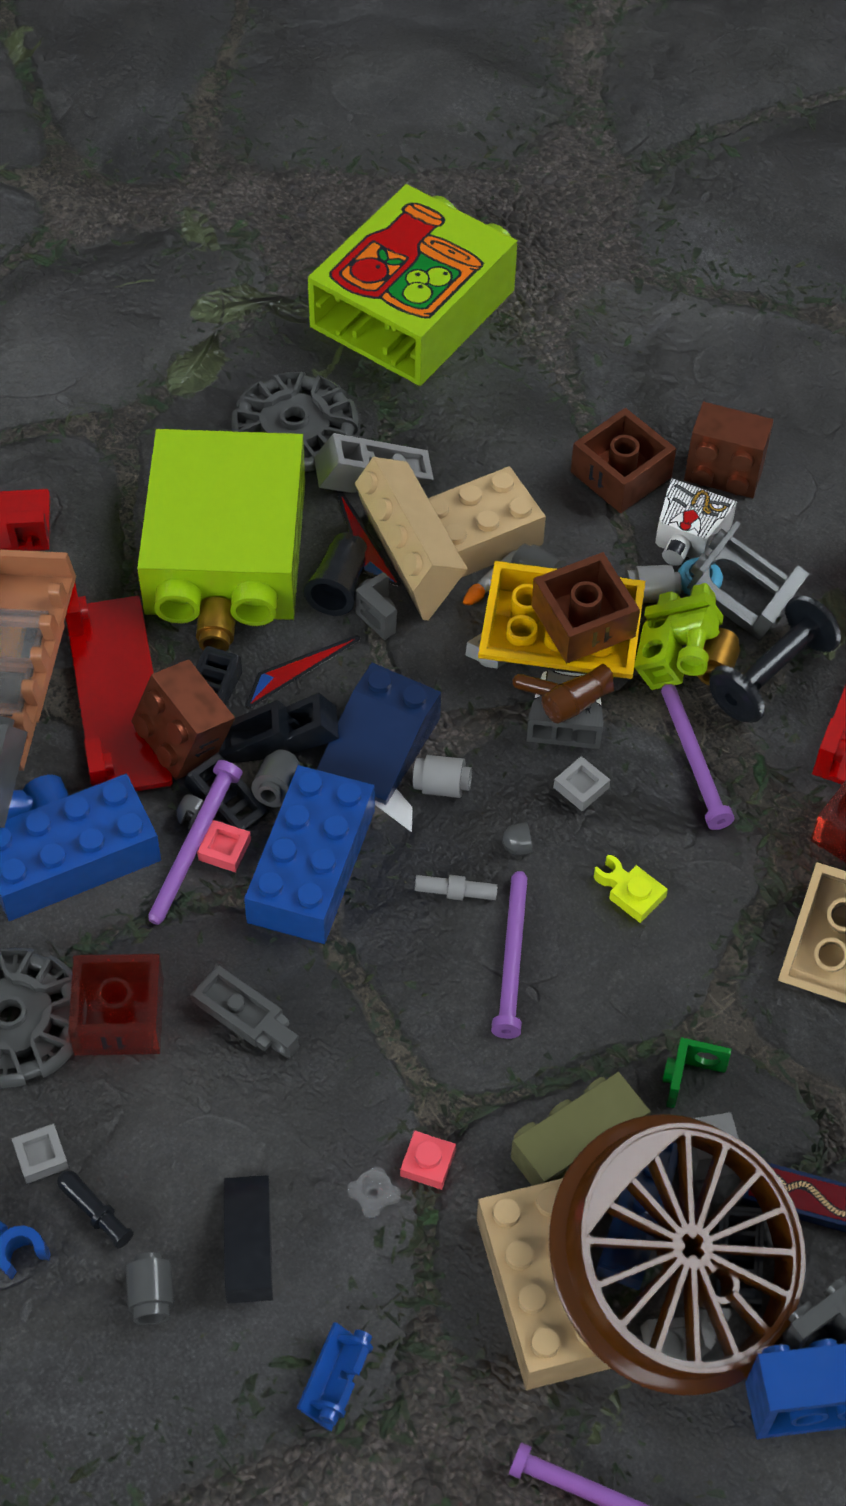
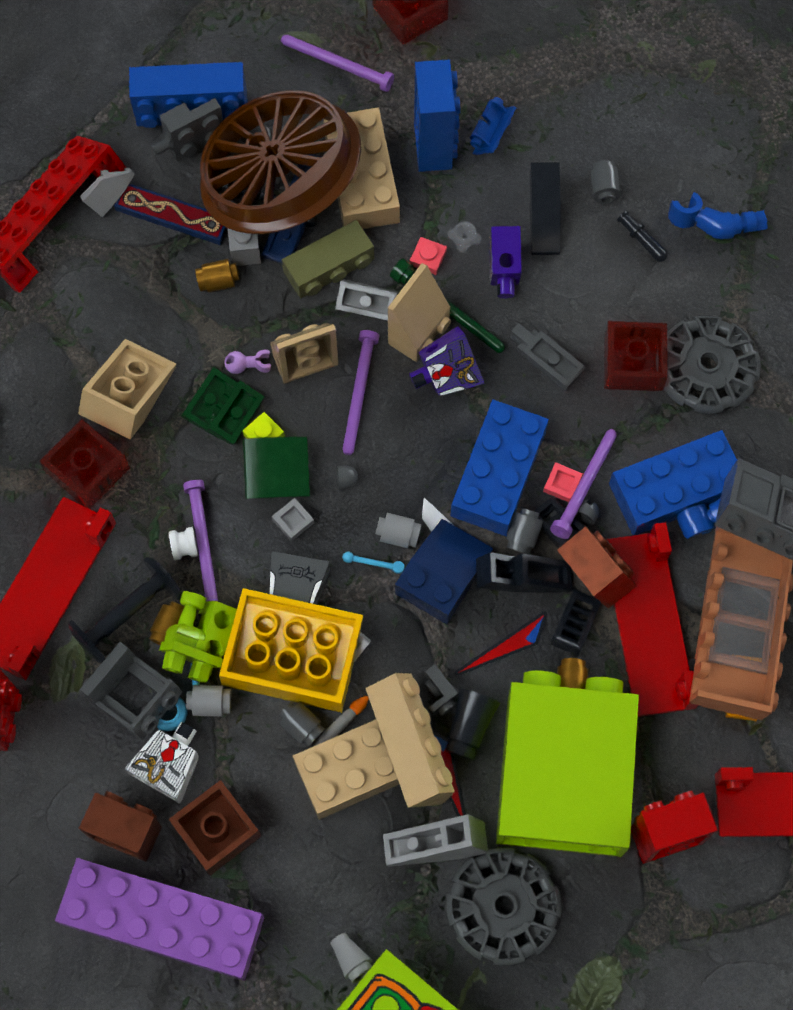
camera: 175 degrees left, 15 degrees up
light grey plate [11,1123,69,1184] -> none
light grey bar [414,875,497,901] -> none
reddish brown piece [512,664,614,724] -> none
copper brick [531,552,640,664] -> none
green bracket [662,1037,732,1109] -> none
none -> medium lavender brick [55,858,264,981]
none -> white wheel [169,527,198,561]
none -> dark green slope [181,367,265,445]
none -> pearl gold brick [195,259,239,293]
none -> lavender arm [224,349,271,374]
none -> dark green slope [243,437,310,499]
none -> tan slope [270,323,338,384]
none -> light grey cone [330,933,372,984]
none -> light grey slope [335,279,399,321]
none -> medium azure hinge [342,551,404,574]
none -> tan slope [388,263,451,362]
none -> dark green piece [390,258,505,353]
none -> torso [409,327,484,395]
none -> blue brick [414,60,460,172]
none -> dark purple torso [489,226,521,299]
none -> red brick [631,791,718,864]

